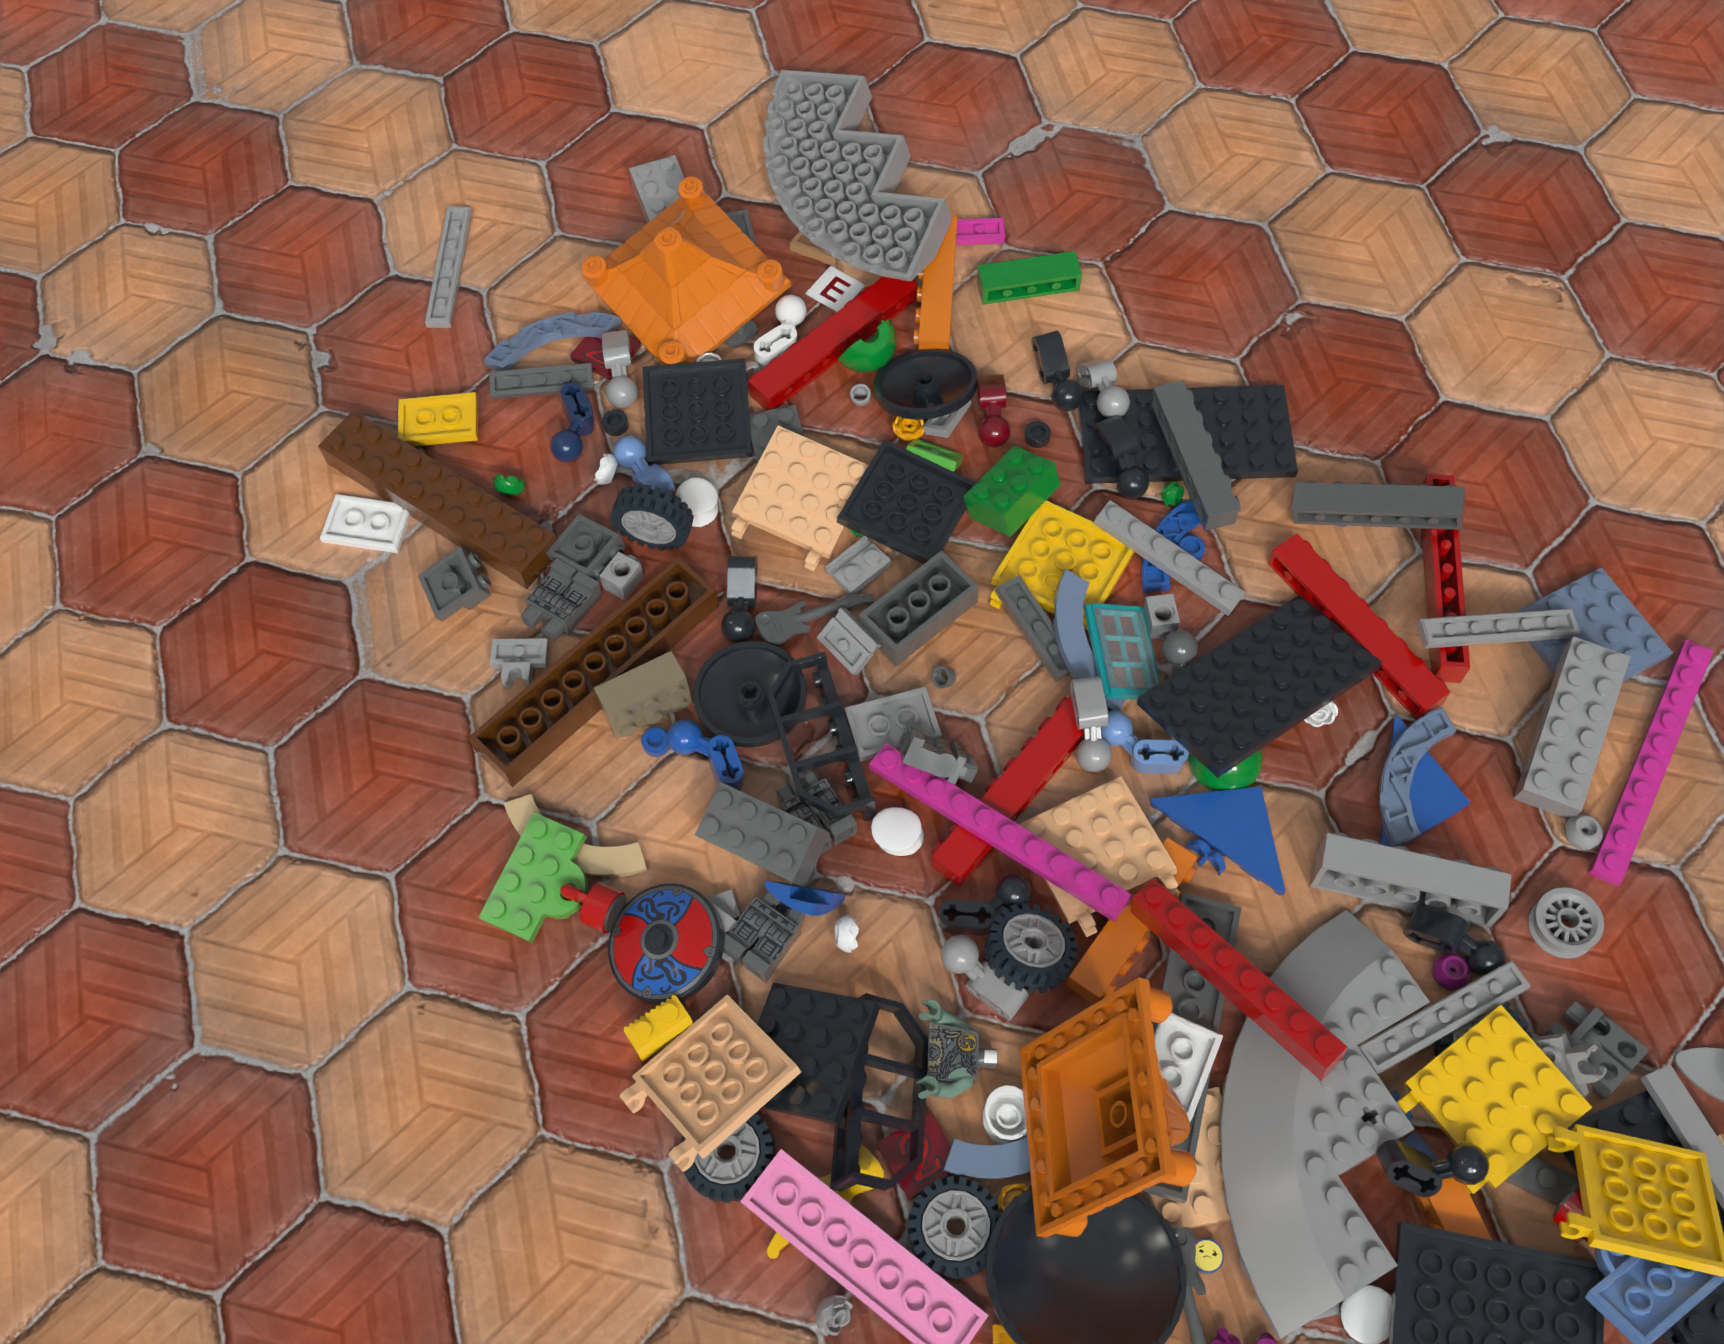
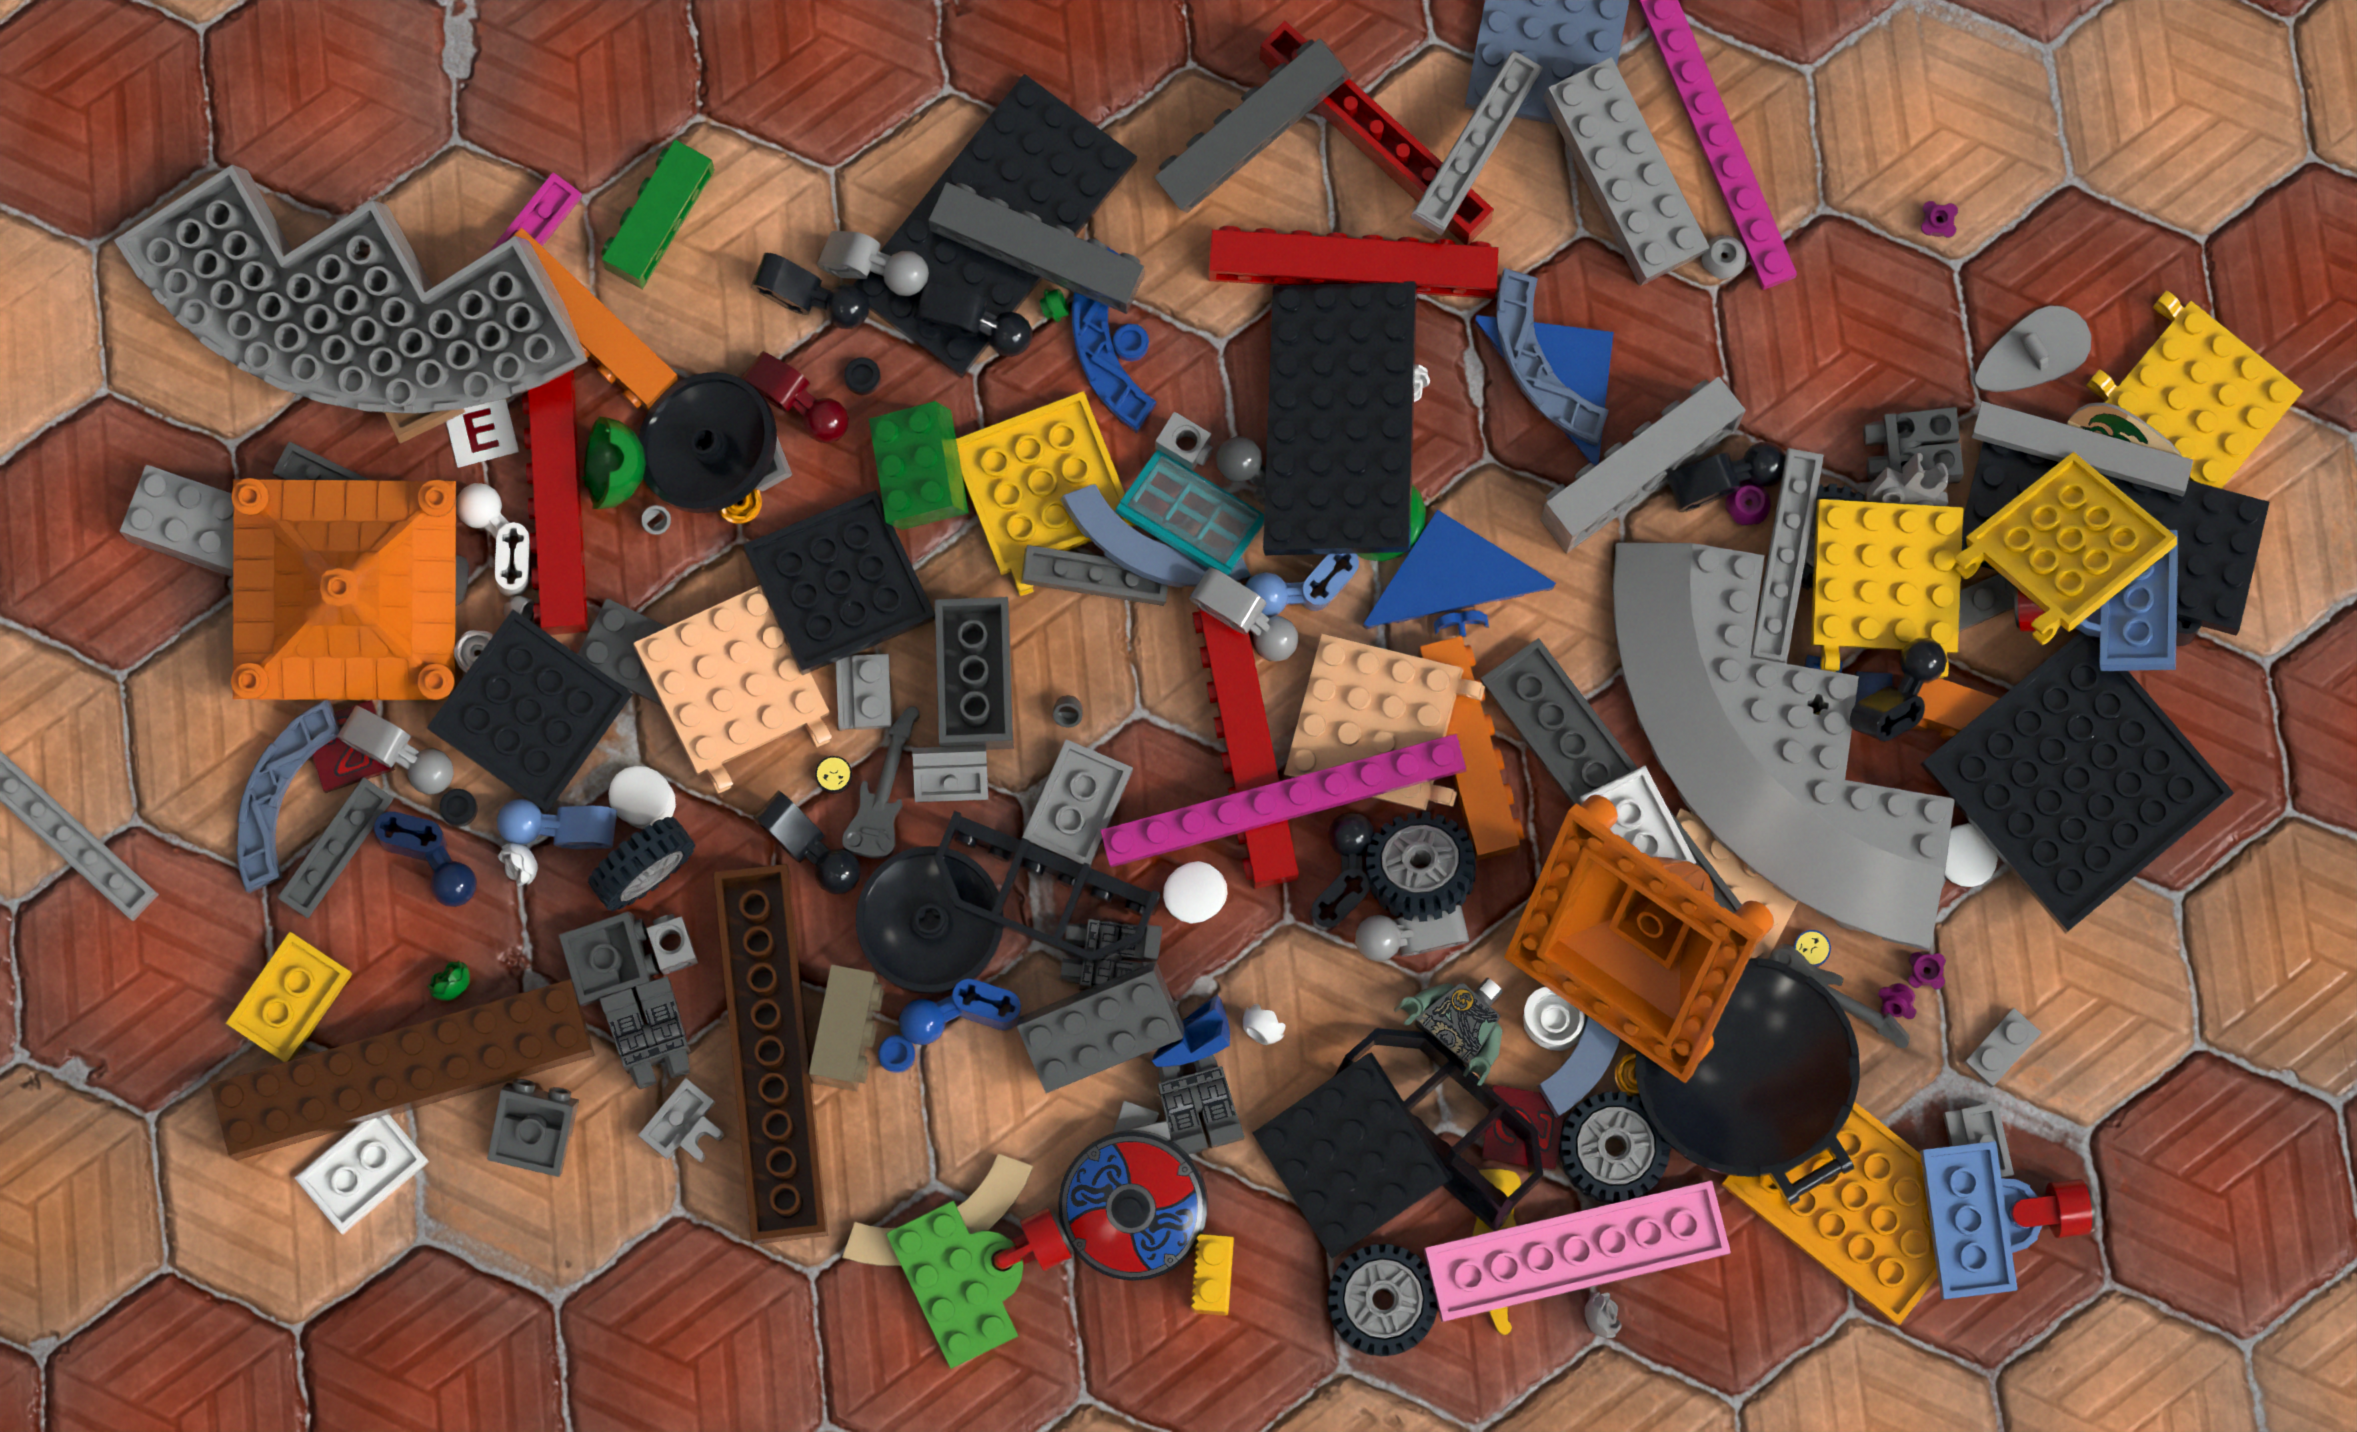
camera: 55 degrees left, 15 degrees up
light nougat plate [619,995,801,1172] -> none
hips [898,720,978,784] -> none
bright green plate [906,439,964,471] -> none
light grey plate [1094,500,1246,616] -> none
red brick [1131,878,1348,1081] -> none
light grey wheel [1528,887,1604,959] -> none
none -> light yellow tile [815,756,853,794]

